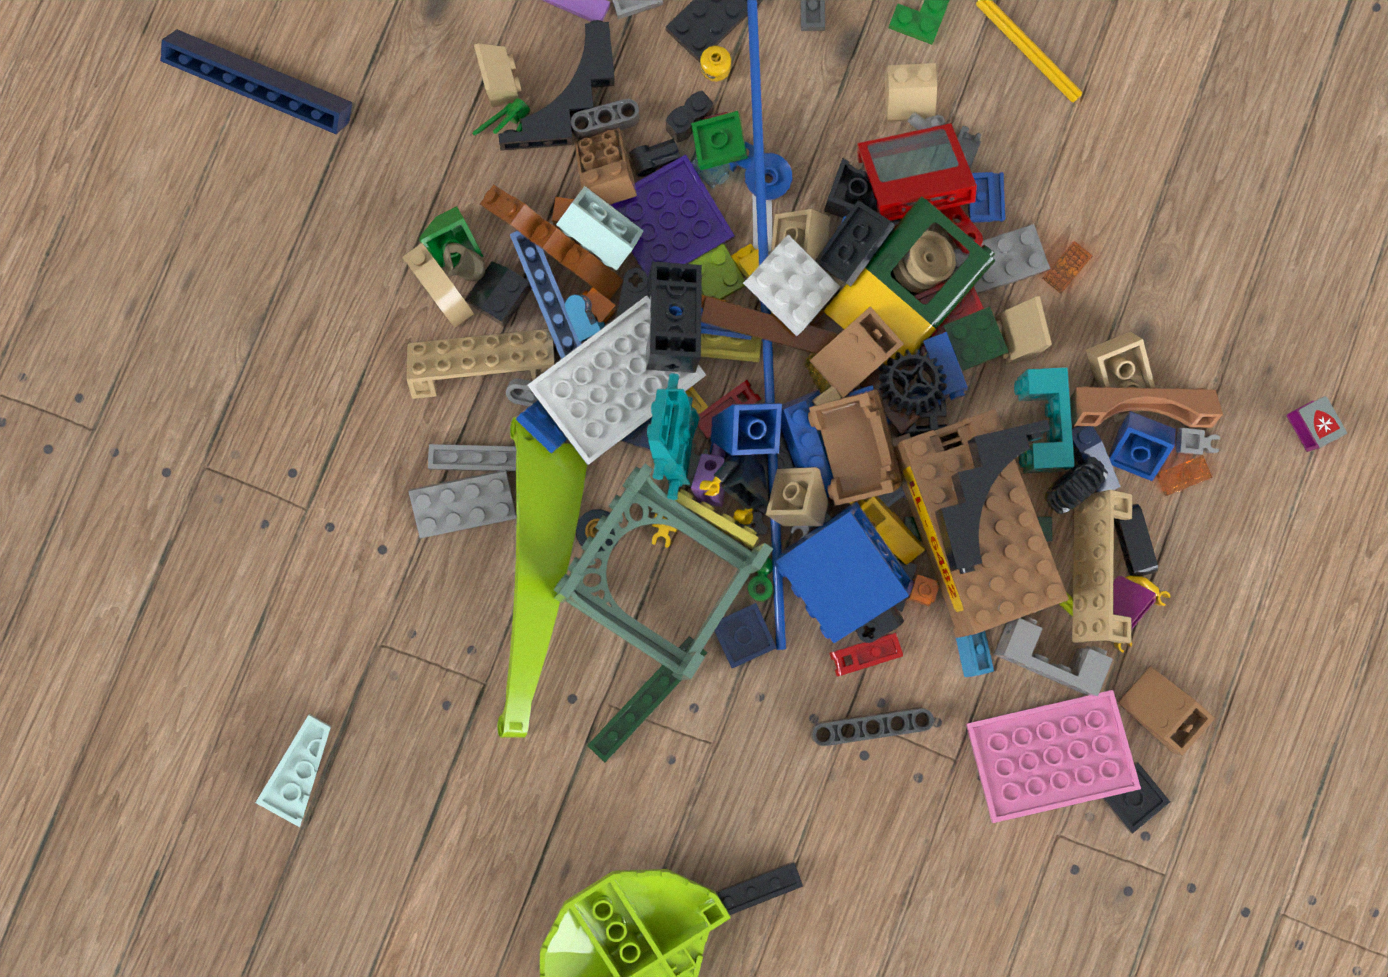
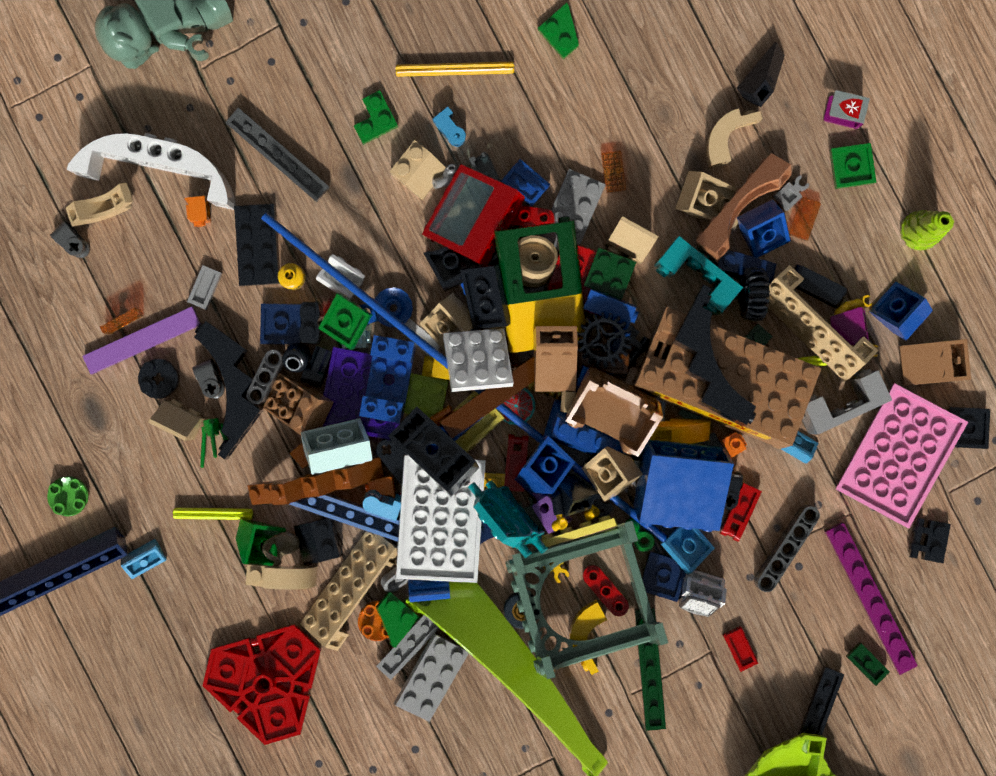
camera: 45 degrees left, 5 degrees up
none -> bright green dish [47,476,88,516]
none -> dark azure slope [121,539,167,579]
none -> black plate [138,359,180,399]
none -> neon yellow axle [173,508,253,520]
none -> dark grey piece [192,359,225,399]
none -> red plate [202,624,322,745]
none -> dark blue plate [260,304,302,345]
none -> black head [282,343,311,373]
none -> white bracket [316,254,365,300]
none -> orange dish [358,601,389,641]
none -> blue plate [359,335,416,423]
none -> green wing [376,592,420,648]
none -> dark azure leg [432,107,466,147]
none -> red tile [497,388,535,425]
none -> green wing [538,3,579,60]
none -> yellow arch [569,600,607,675]
none -> red plate [582,565,629,617]
none -> dark azure plate [661,527,715,575]
none -> white piece [679,570,727,617]
none -> tan arch [705,108,762,168]
none -> red tile [722,626,759,672]
none -> black slope [737,42,785,107]
none -> magenta plate [824,522,918,675]
none -> green plate [829,143,877,189]
none -> dark green plate [846,642,890,686]
none -> blue slope [869,282,933,340]
none -> lime cone [900,210,954,251]
none -> black plate [909,518,951,564]

